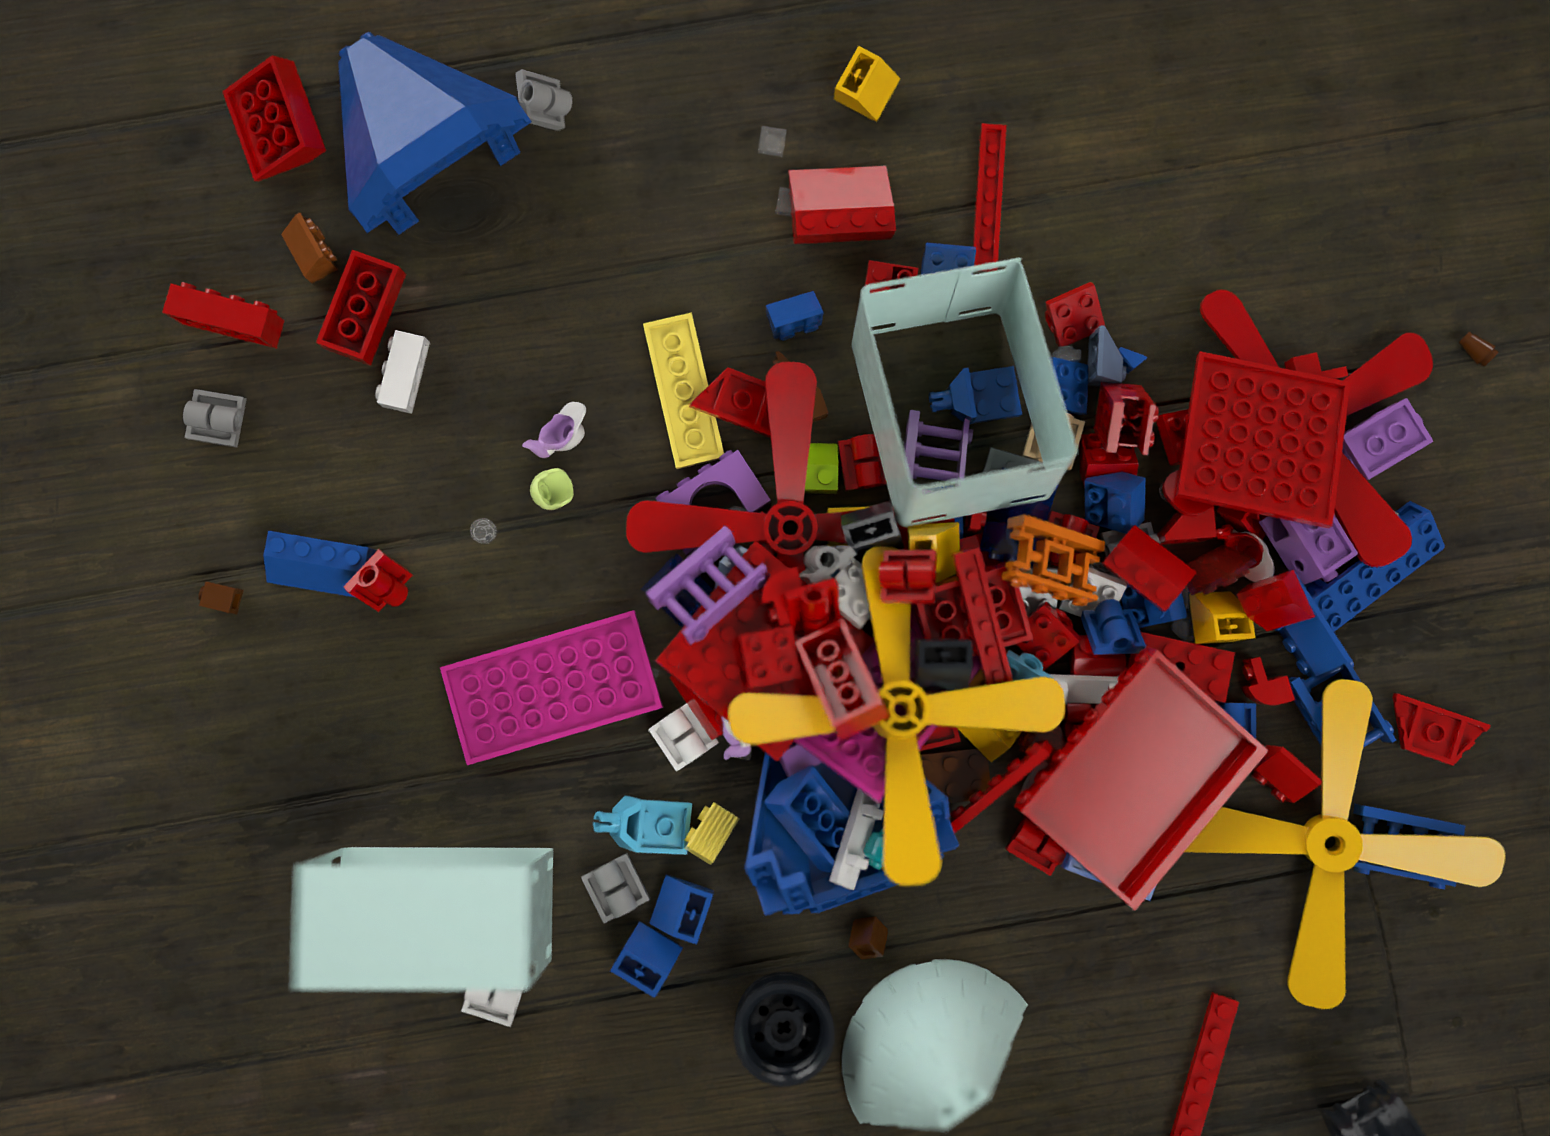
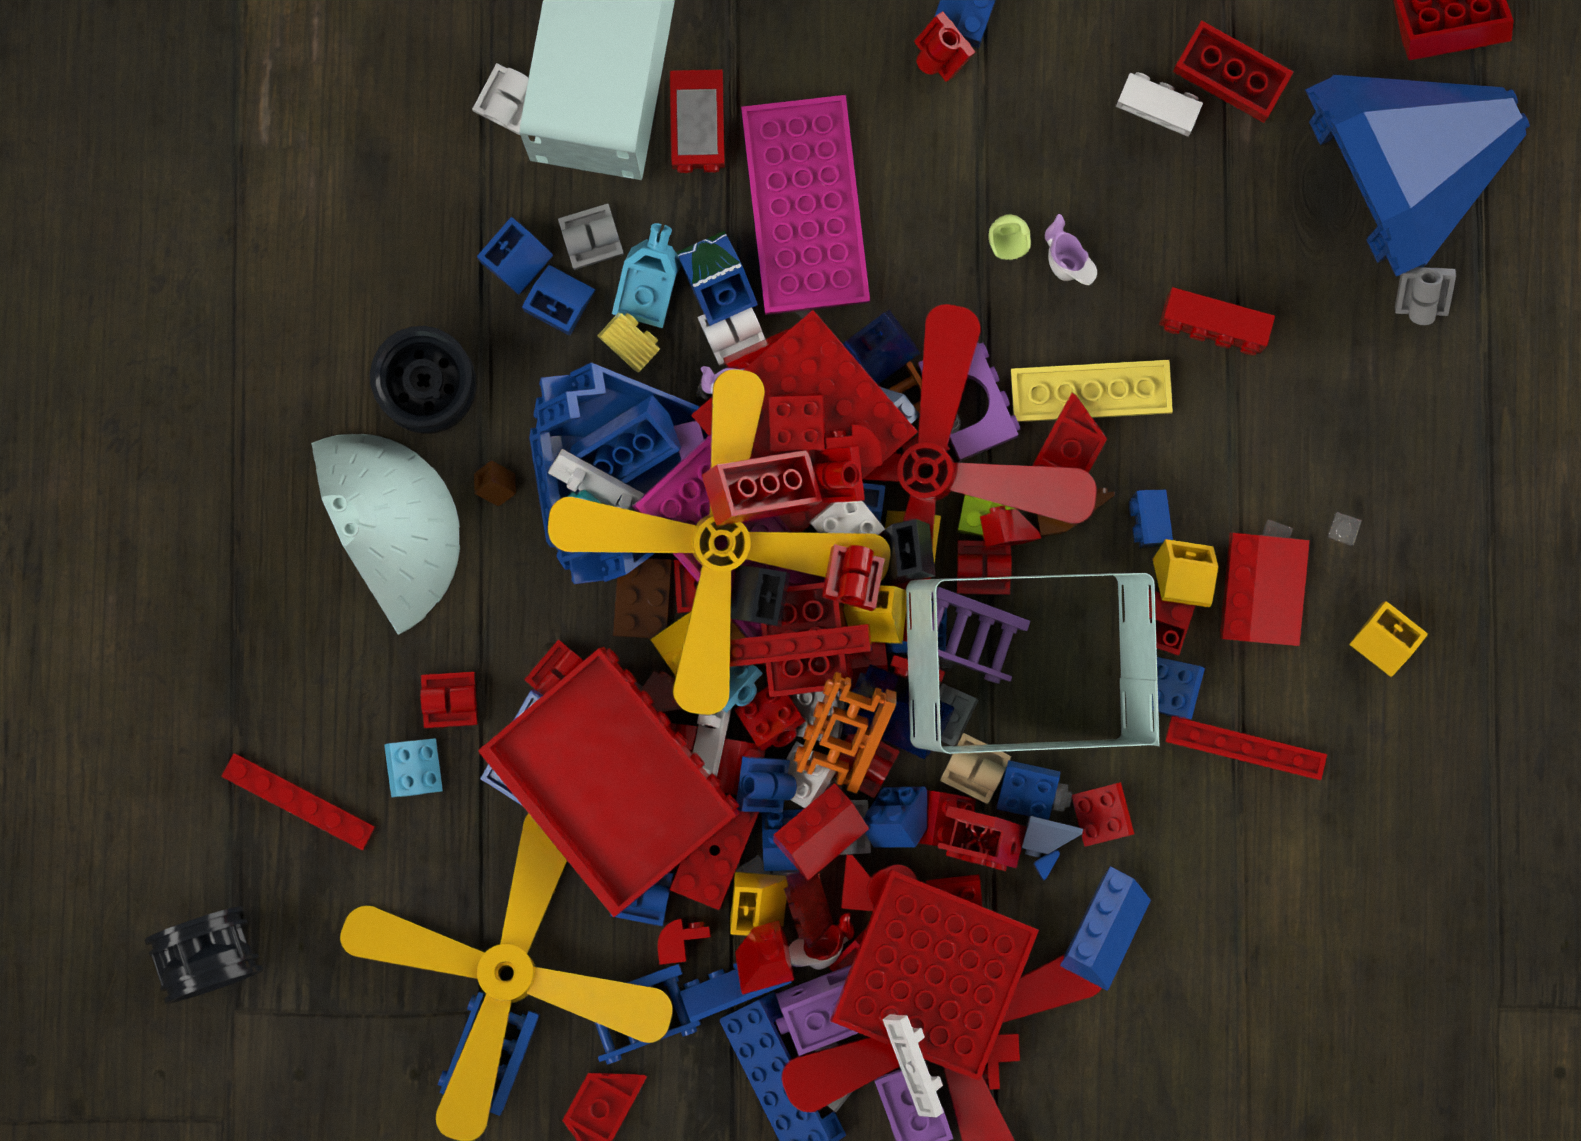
camera: 105 degrees right, 0 degrees up
dark orange slope [281,213,338,283] -> none
clear tile [470,518,497,544] -> none
medium lavender fence [646,526,769,645] -> none
light grey plate [799,545,856,585] -> none
blue plate [929,366,1022,424] -> none
red plate [949,740,1053,833] -> none
red slope [1251,745,1323,803] -> none
none -> medium azure plate [384,738,443,798]
none -> red plate [421,672,478,728]
none -> panel [670,70,725,173]
none -> blue slope [676,231,758,326]
none -> white hinge [882,1014,944,1118]
none -> red slope [980,506,1041,548]
none -> blue slope [1060,866,1151,991]
none -> yellow slope [1153,539,1218,607]
none -> red brick [1159,287,1275,356]

